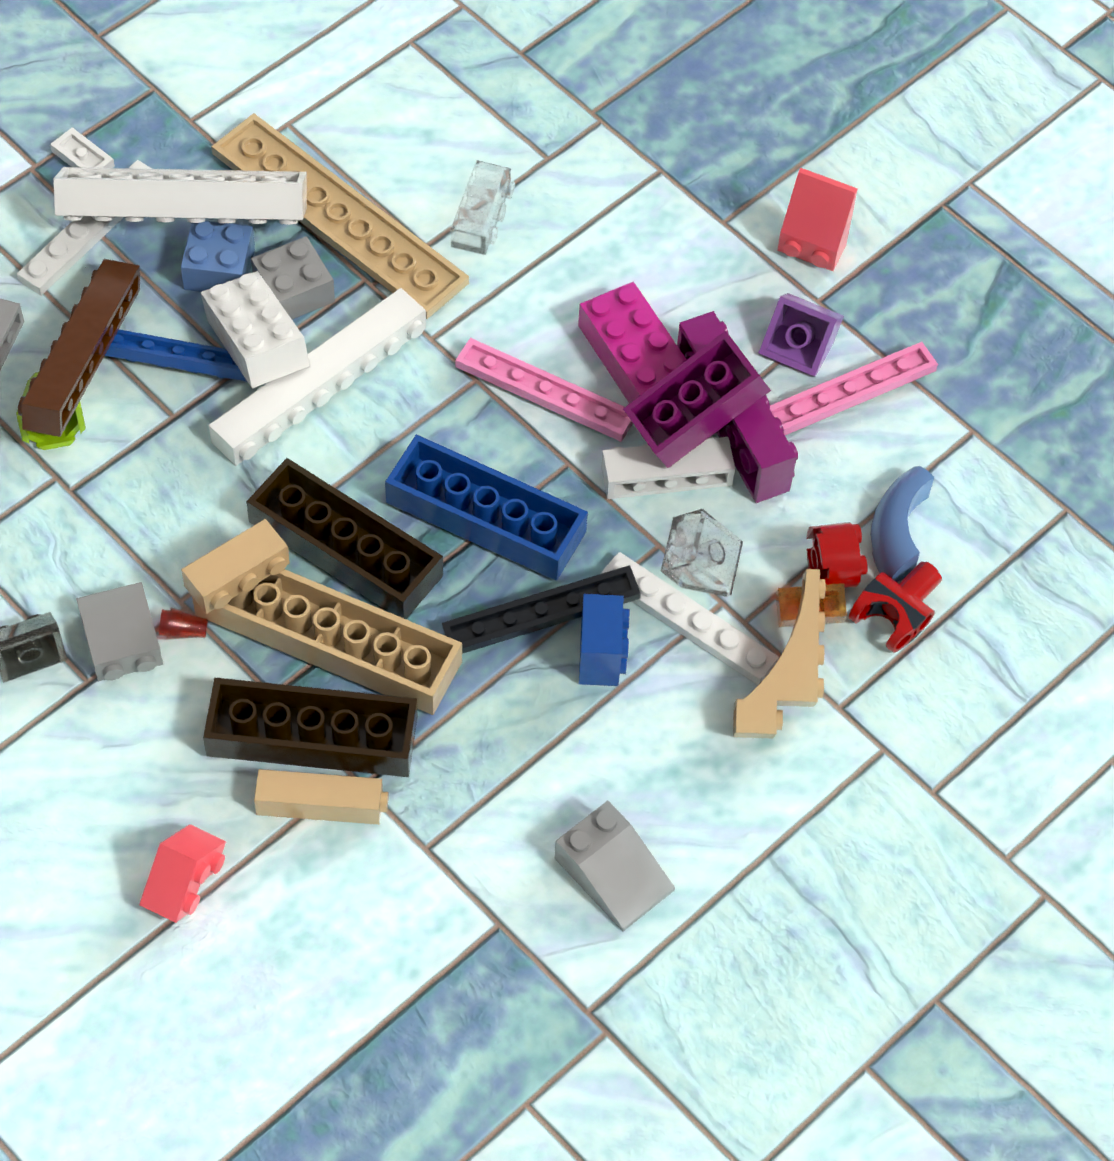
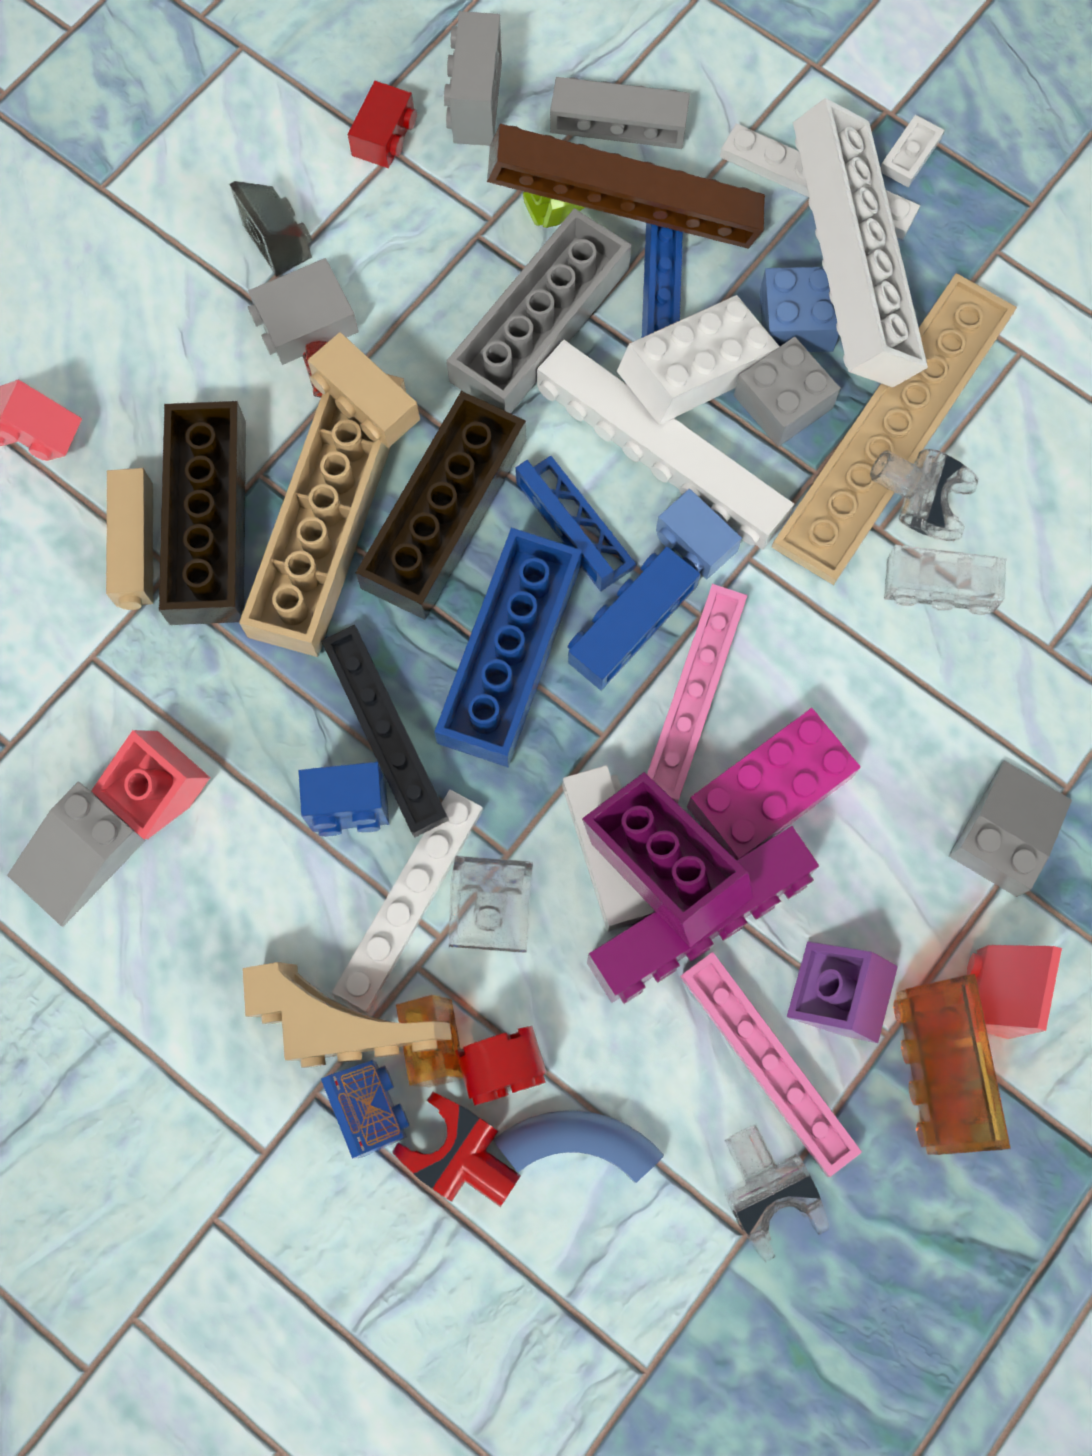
camera: 85 degrees right, 15 degrees up
none -> coral slope [91,730,211,840]
none -> blue slope [321,1060,410,1159]
none -> light grey brick [447,208,631,413]
none -> blue fence [515,456,636,592]
none -> blue brick [567,546,701,691]
none -> medium blue brick [656,488,742,580]
none -> clear connector [724,1124,829,1262]
none -> clear connector [870,449,979,541]
none -> clear orange slope [893,974,1011,1155]
none -> light grey slope [949,760,1072,897]

